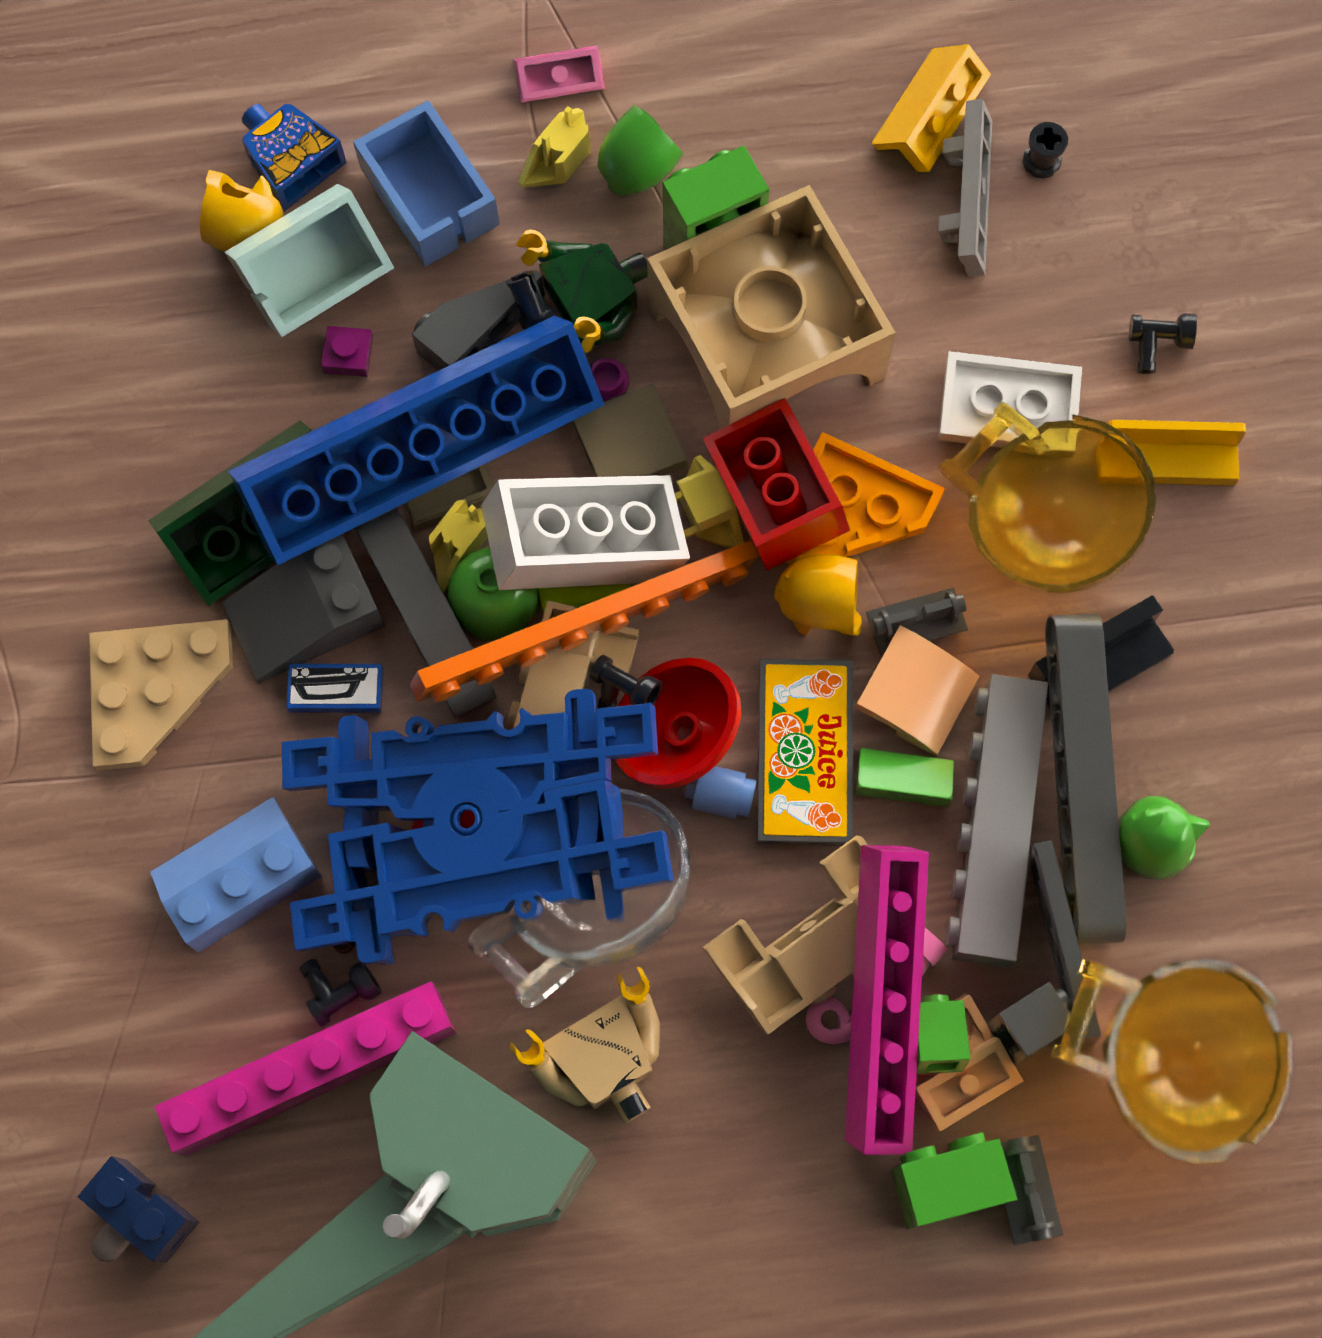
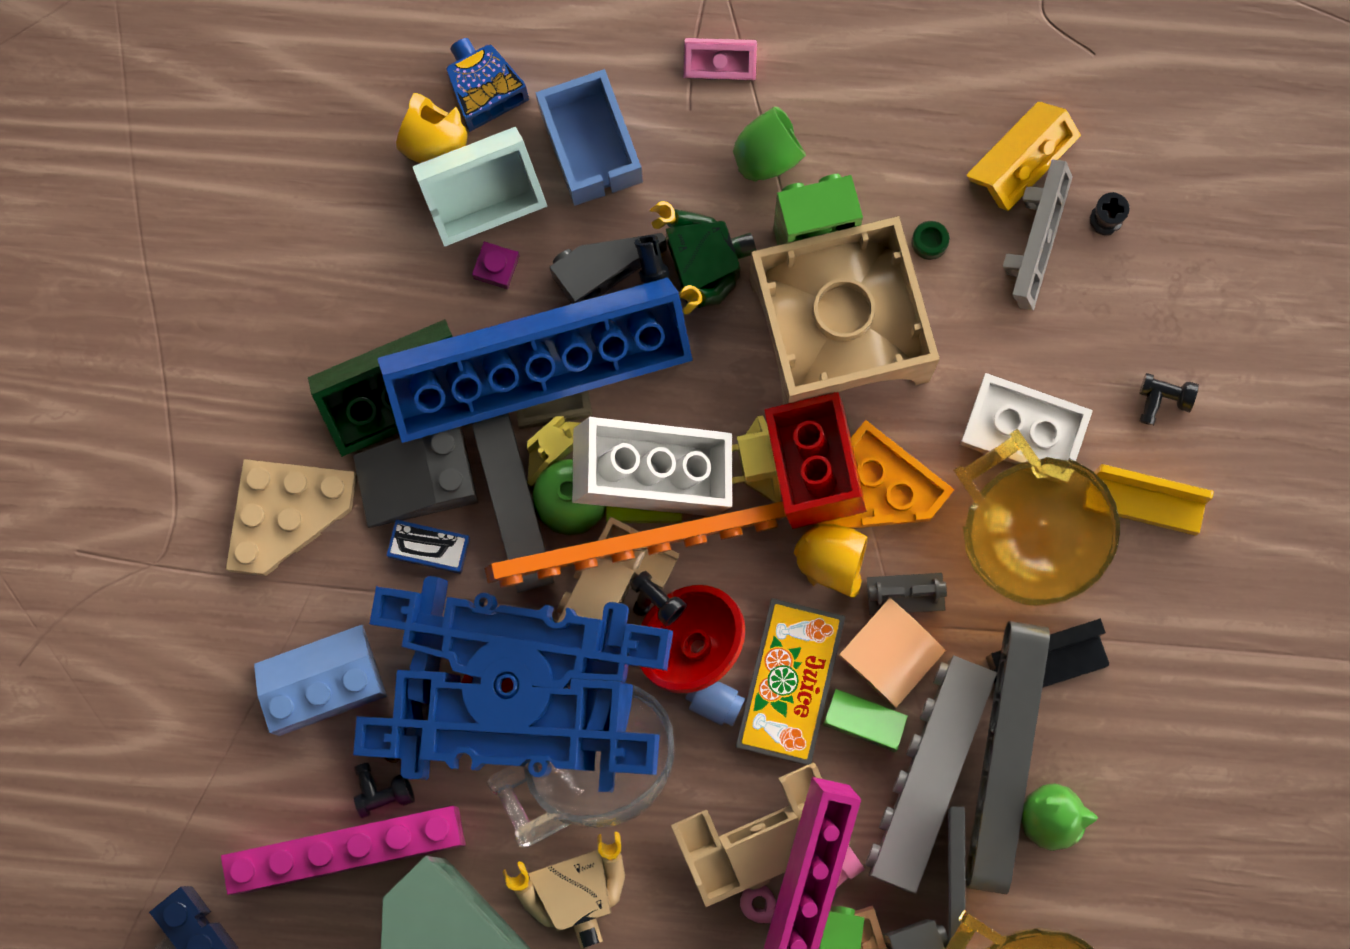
camera: 15 degrees right, 5 degrees up
light yellow piece [518,106,591,188] -> none
dark tan tile [572,383,687,477] -> none
magenta plate [590,358,629,402] -> none
none -> dark green tile [912,221,950,260]

